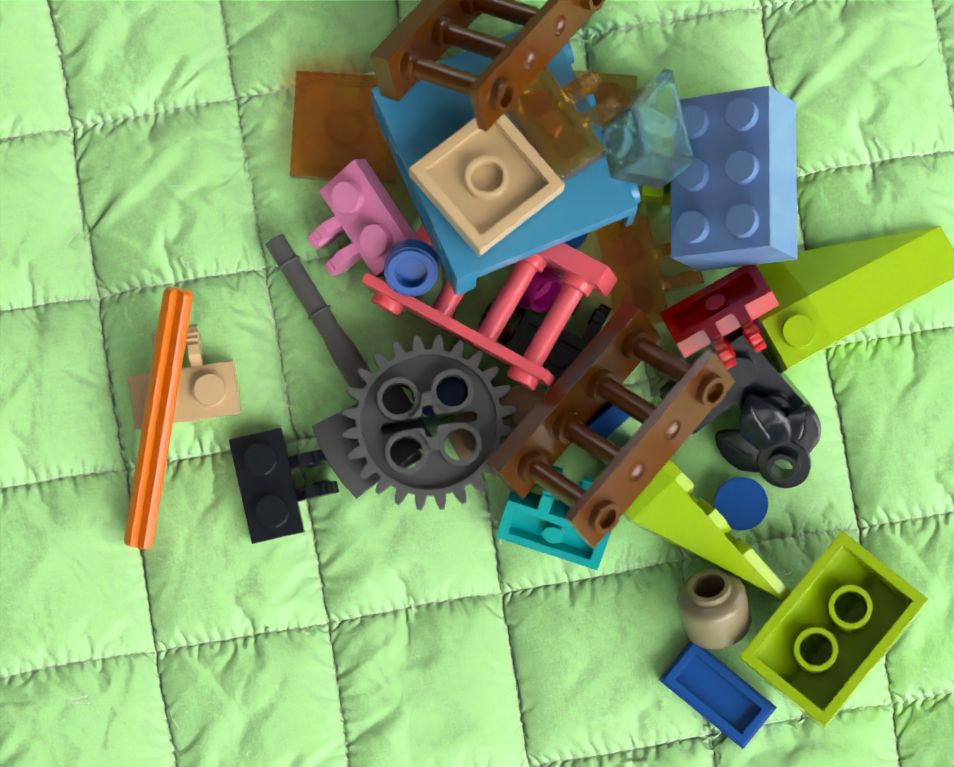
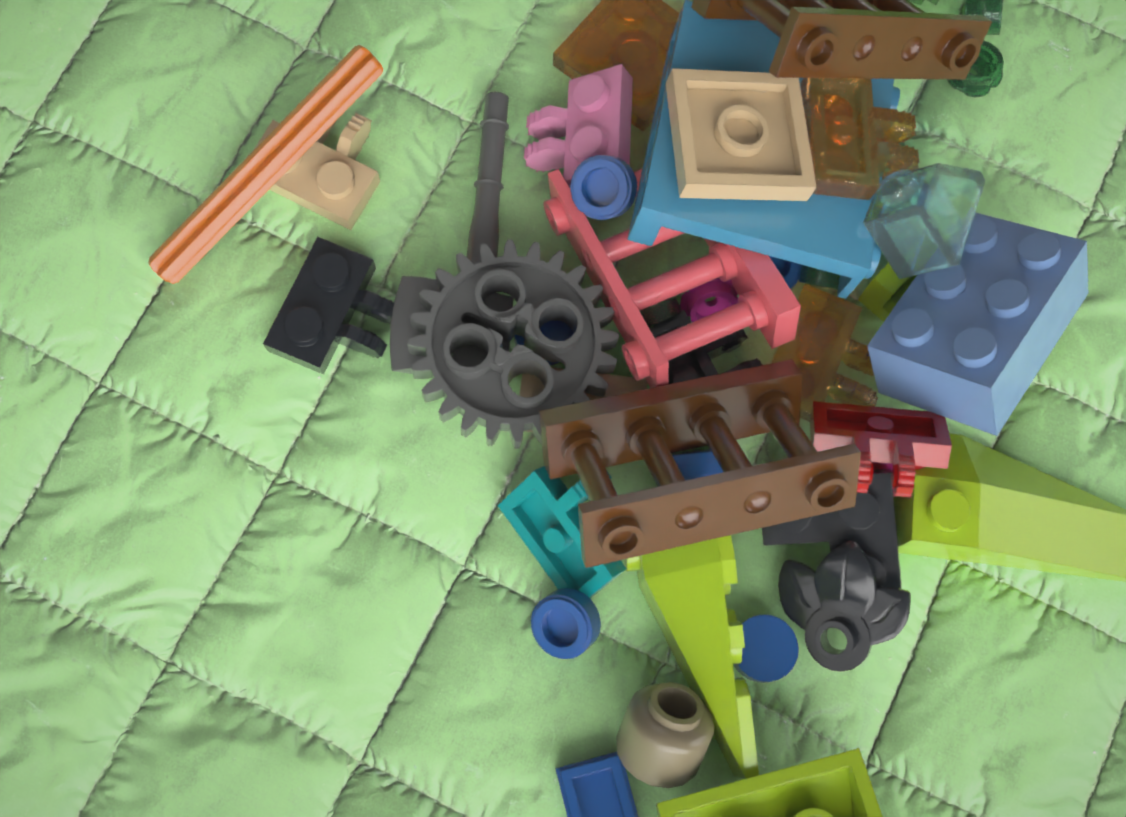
camera: 25 degrees right, 10 degrees down
none -> blue tile [531,588,601,659]

